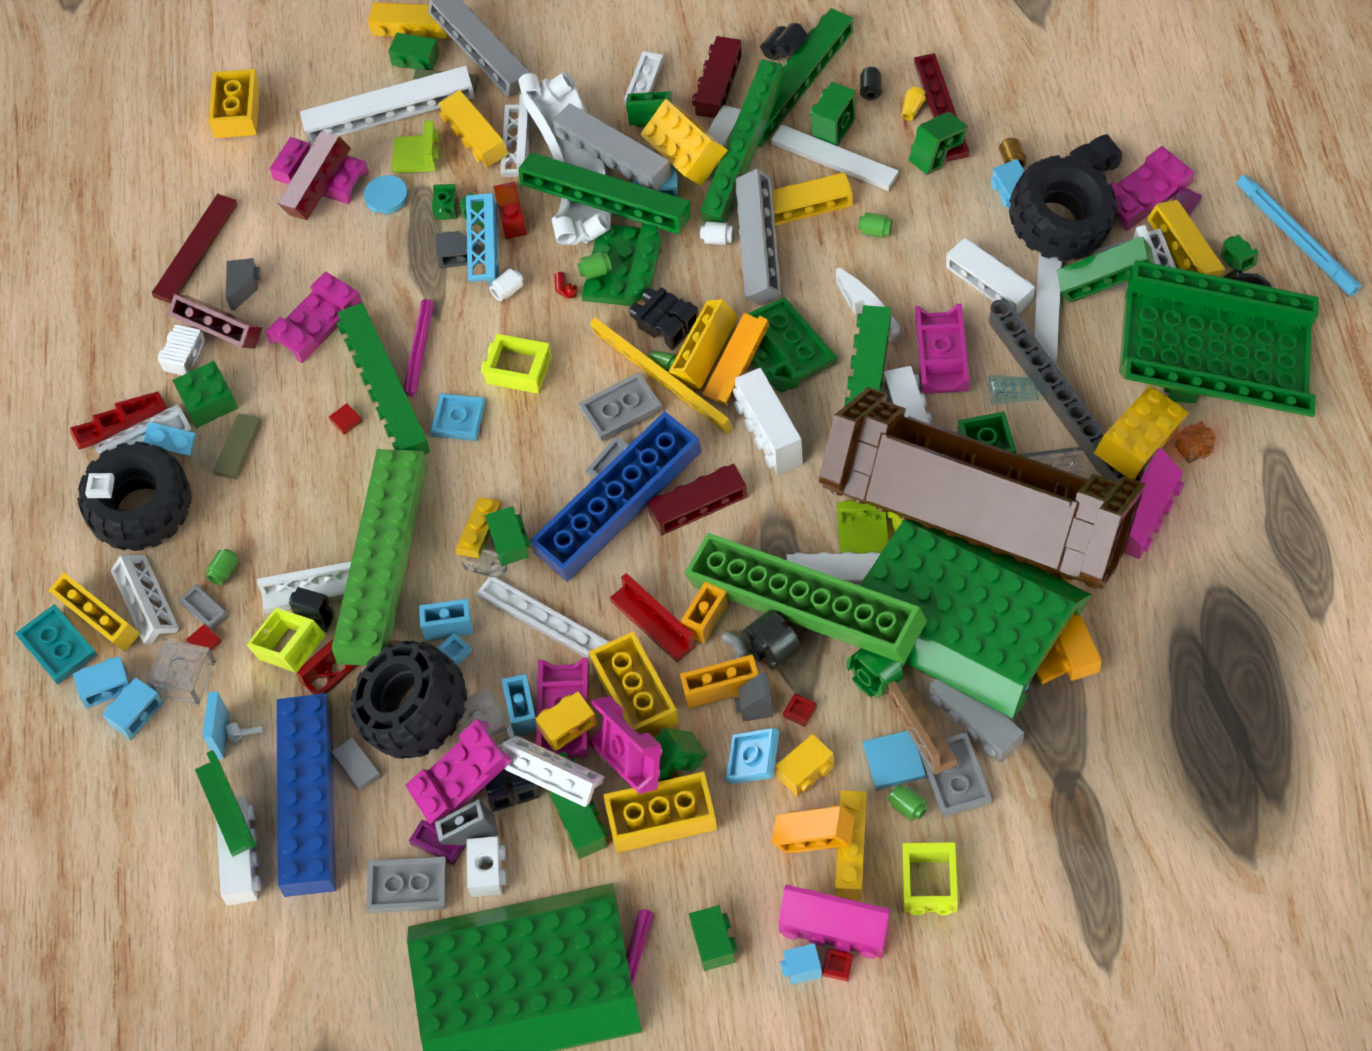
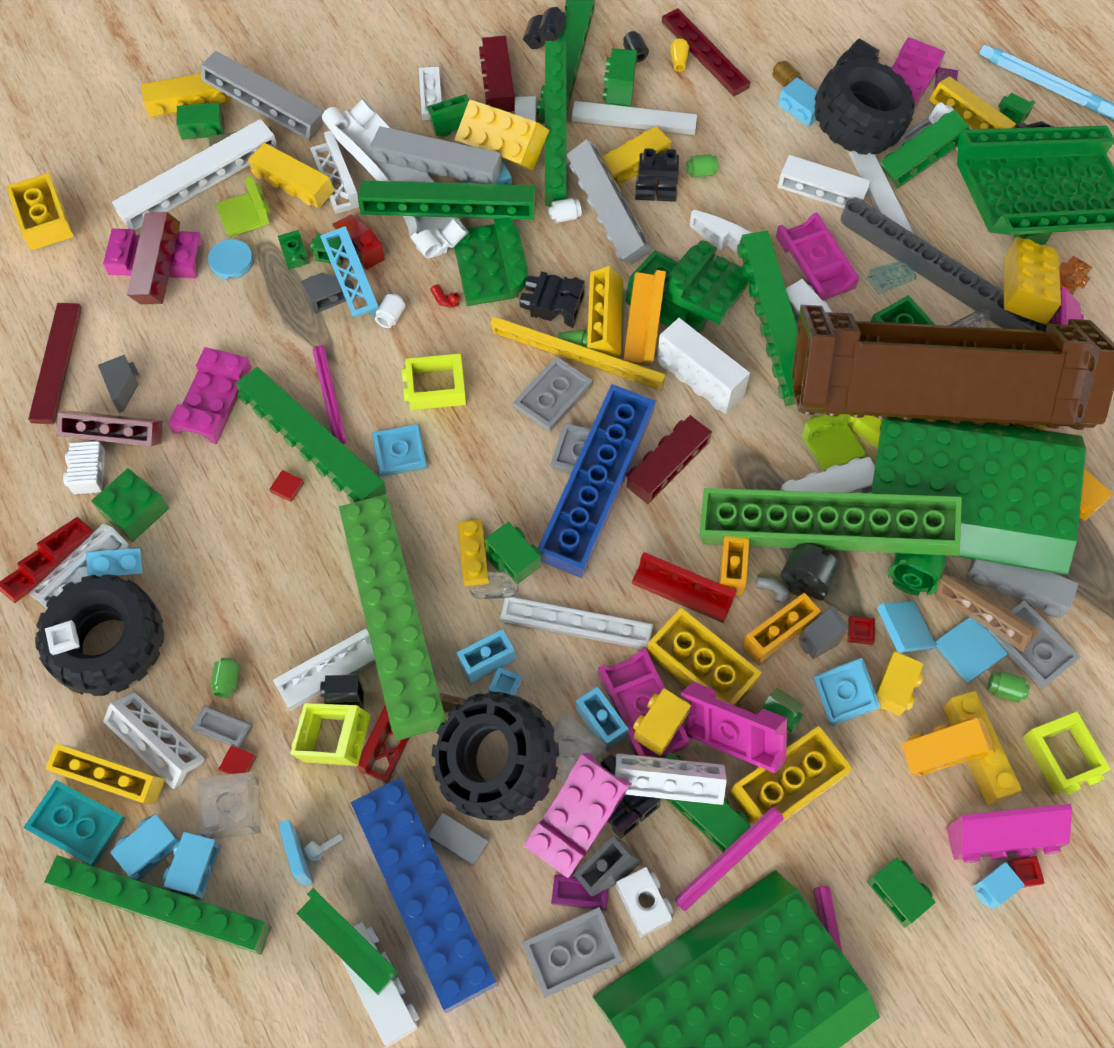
camera: 30 degrees left, 5 degrees up
olive tile [213,413,261,479] -> none
bright green brick [577,252,612,280] -> none
green brick [909,112,968,175] -> none
none -> green brick [44,855,271,955]
none -> black hips [635,148,679,202]
none -> green plate [666,240,749,325]
none -> dark pink axle [675,807,784,911]
none -> medium azure tile [877,601,937,653]

